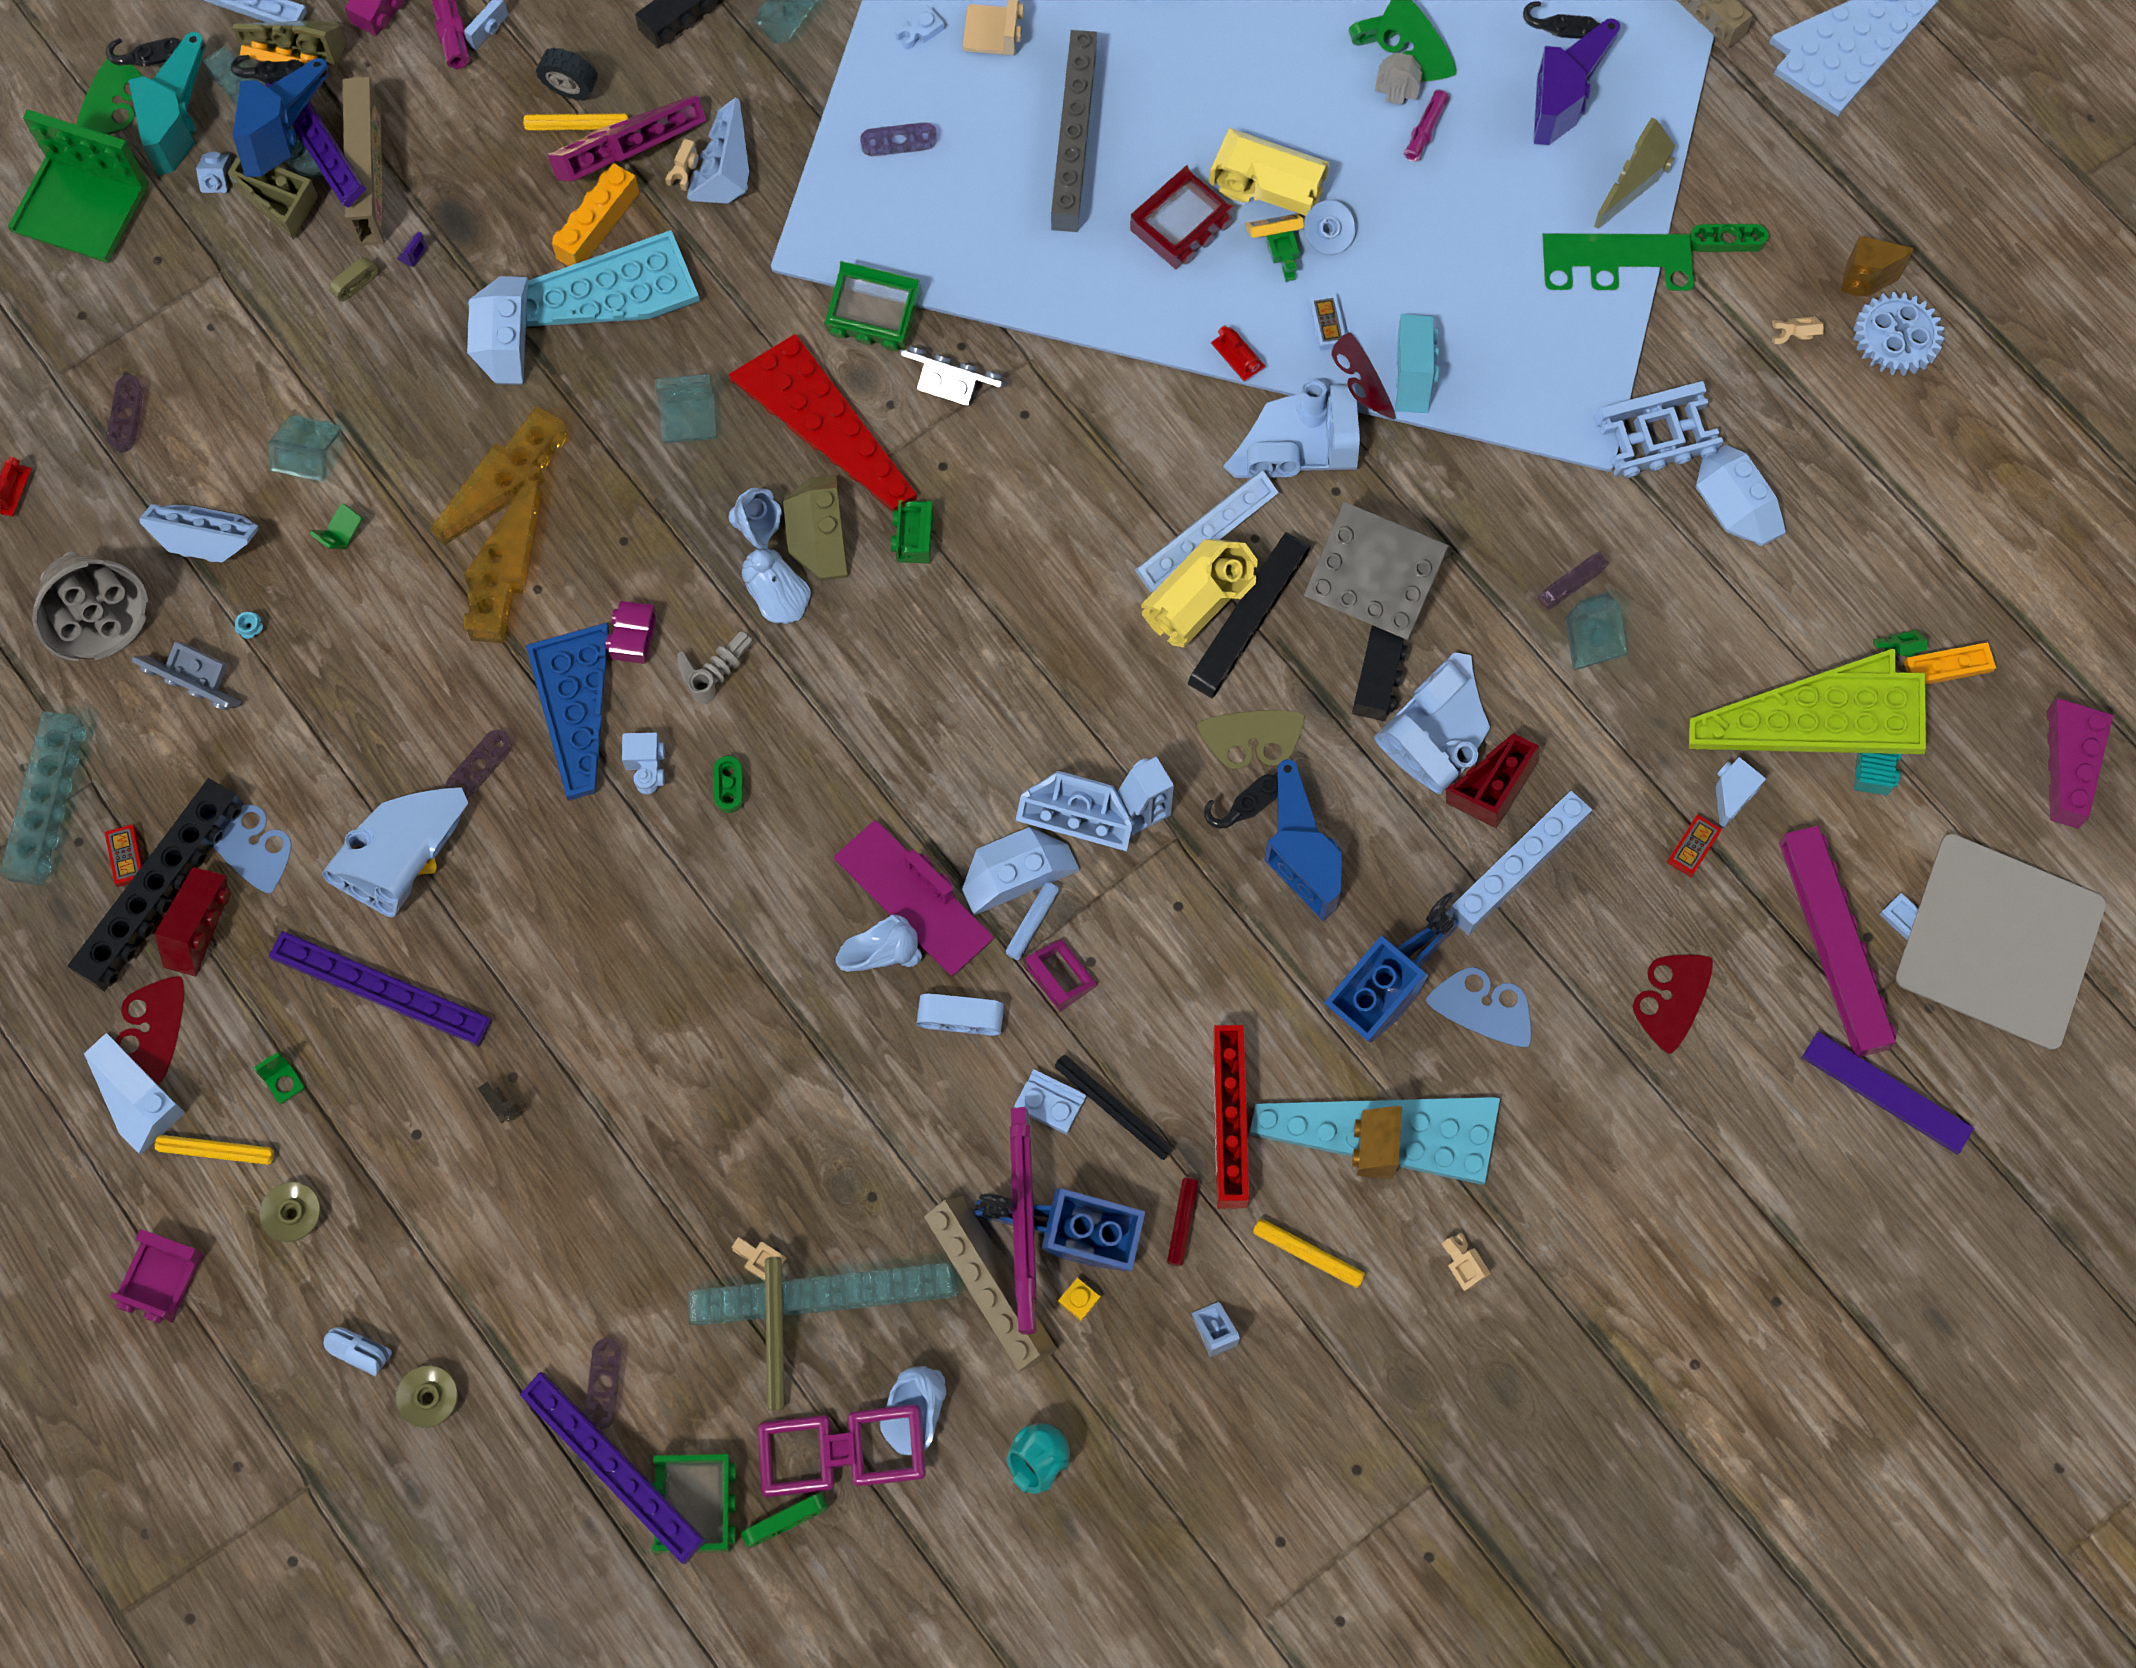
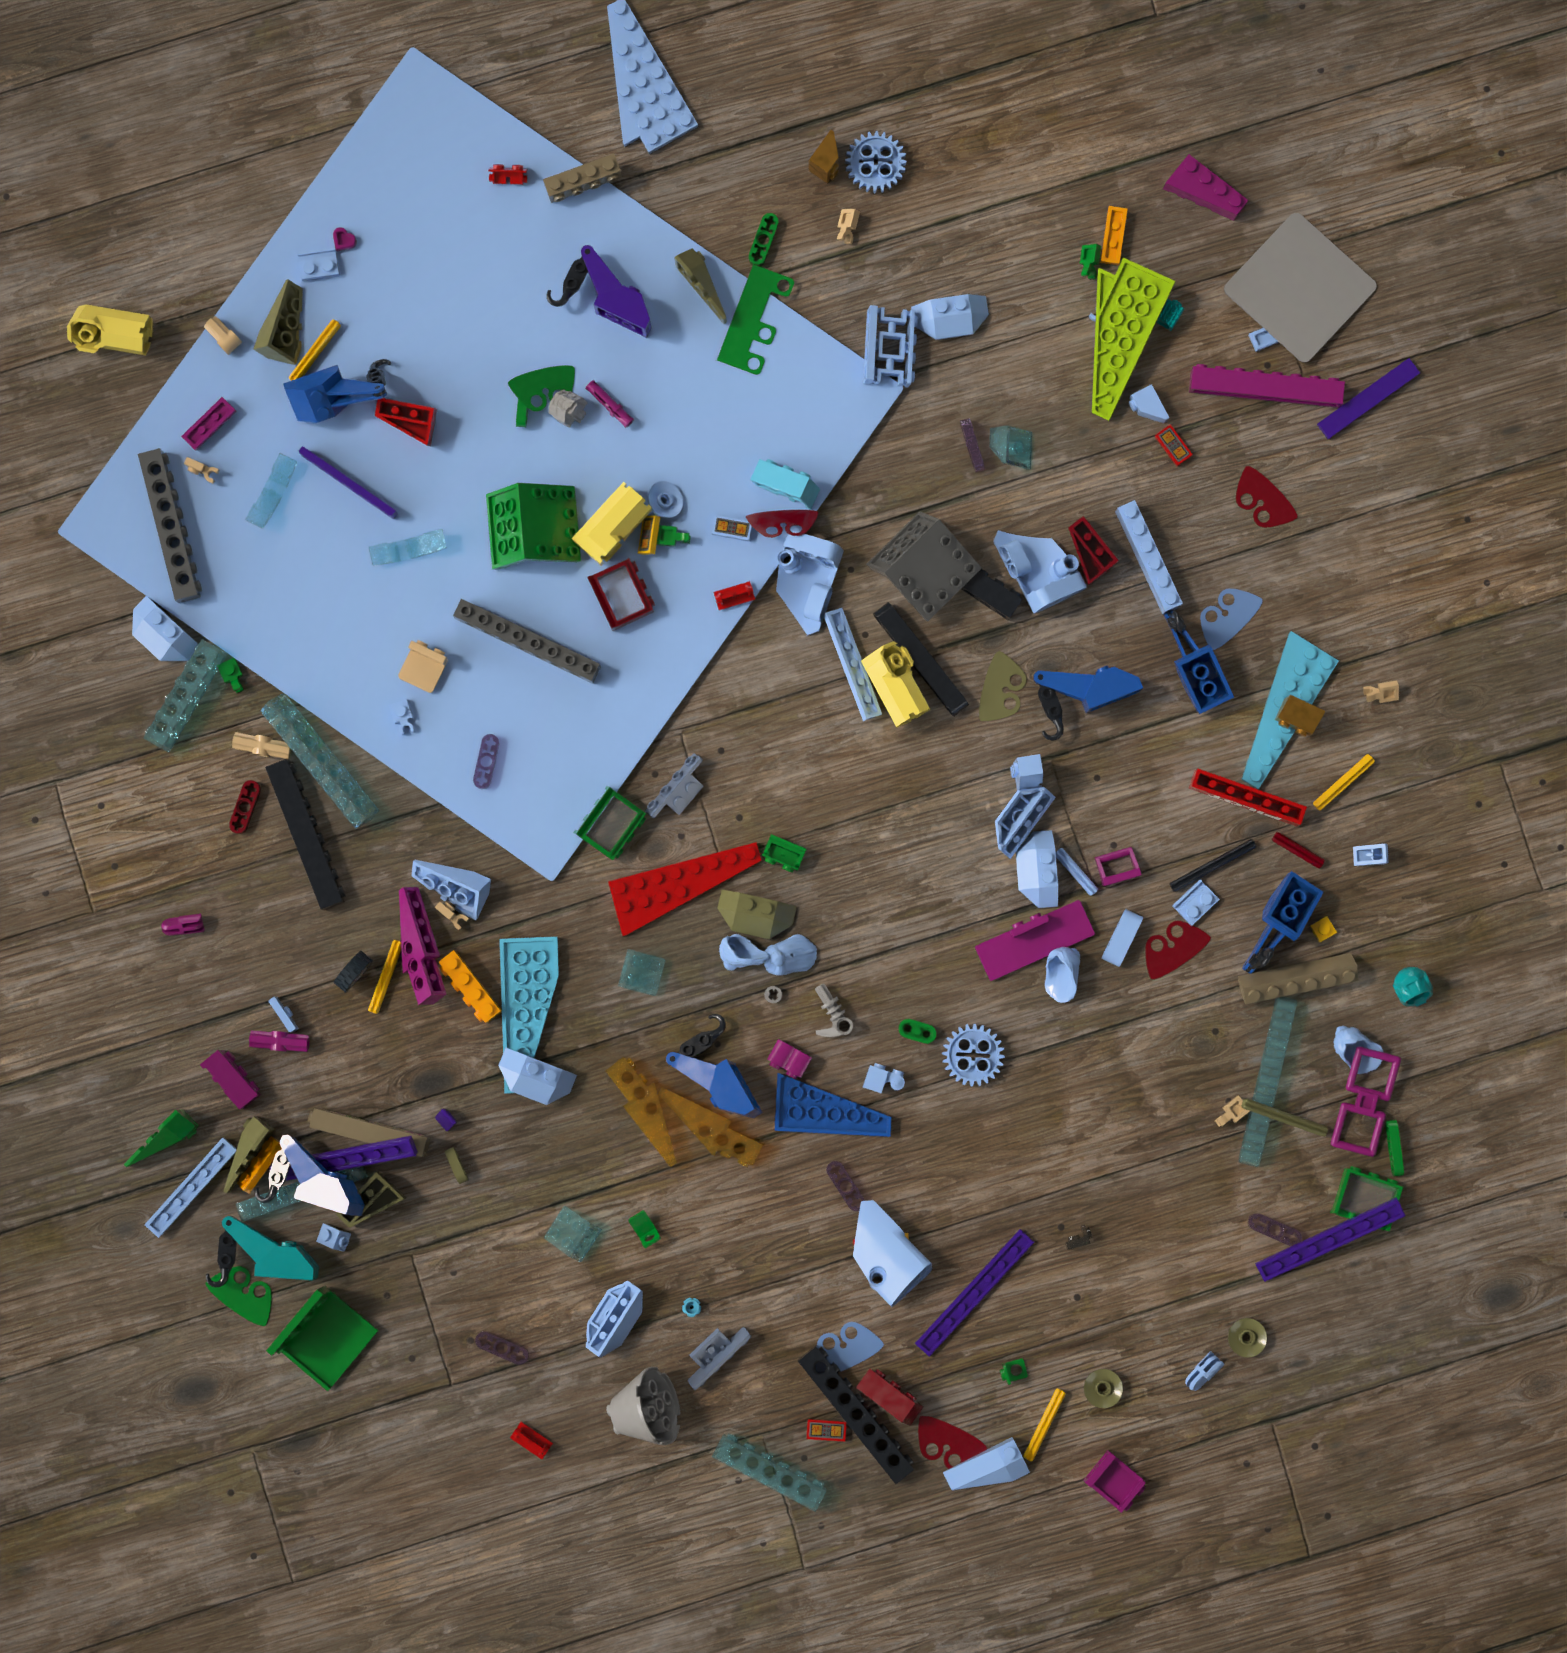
camera: 70 degrees left, 15 degrees up
magenta piece [1010,1107,1037,1335] -> none
none -> green bracket [486,483,581,570]
none -> blue slope [666,1014,763,1118]
none -> light grey bush [764,986,782,1003]
none -> light blue gear [942,1024,1005,1086]
none -> dark red piece [1145,921,1211,979]

